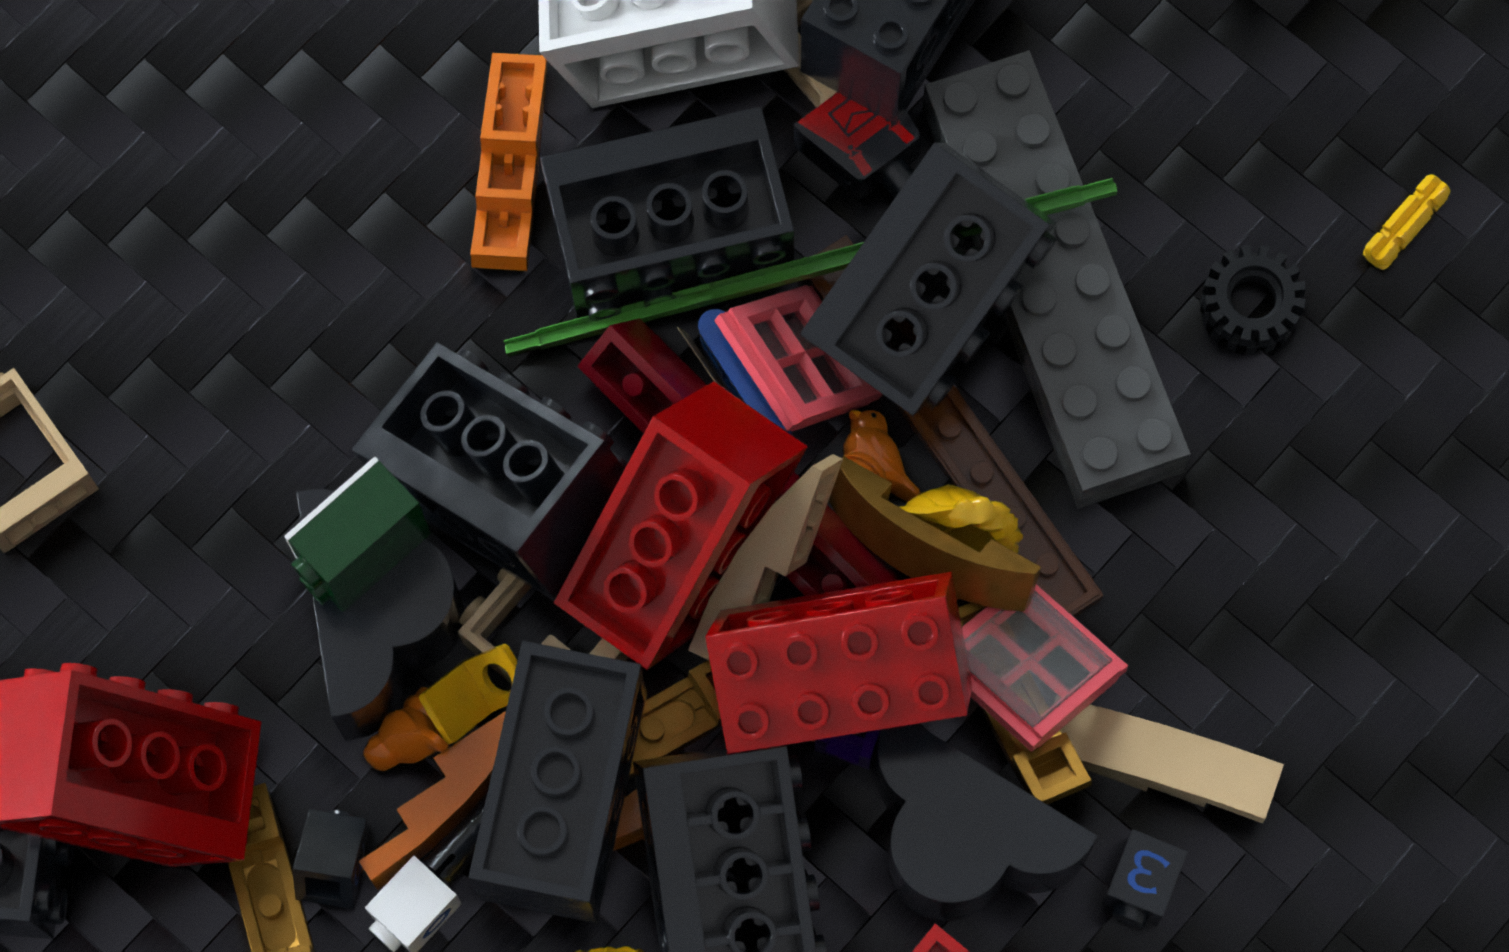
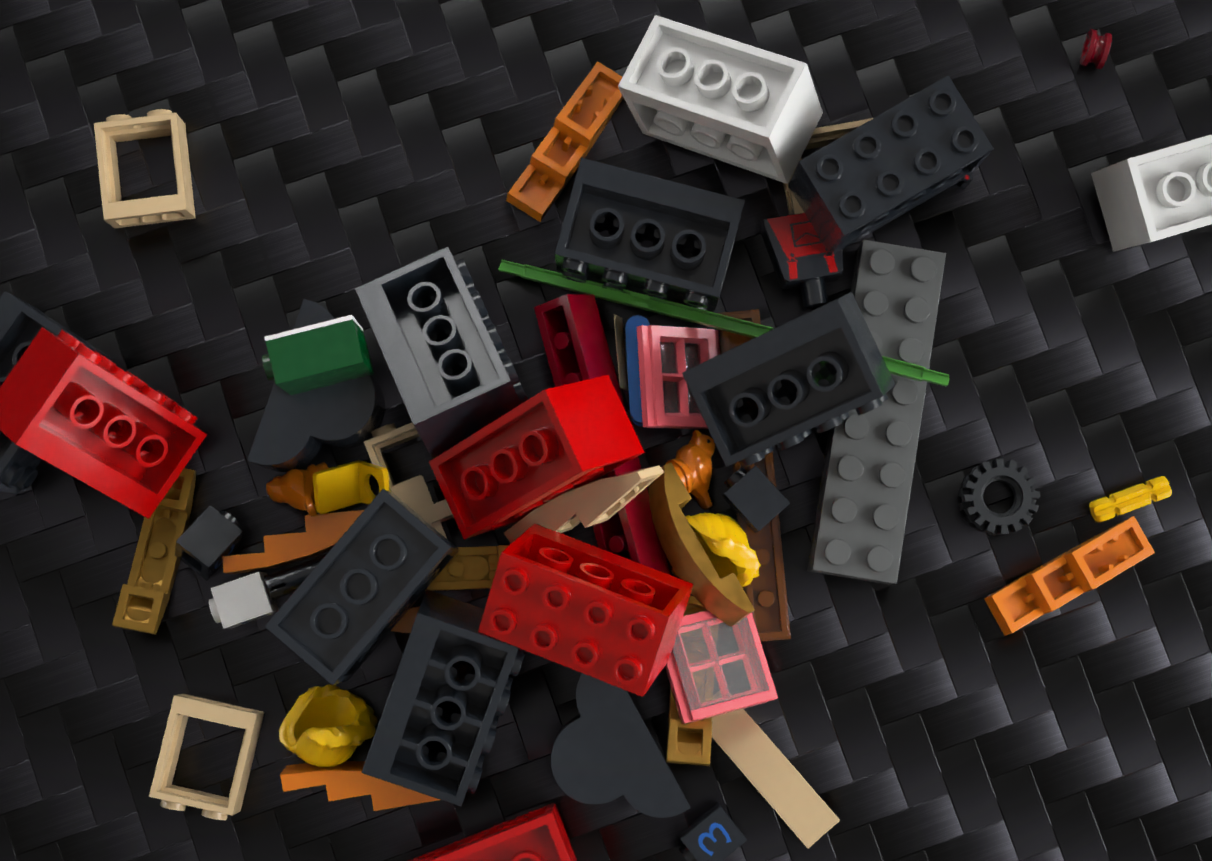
camera: 25 degrees right, 10 degrees up
none -> black brick [722,466,790,533]
none -> orange slope [984,516,1155,636]

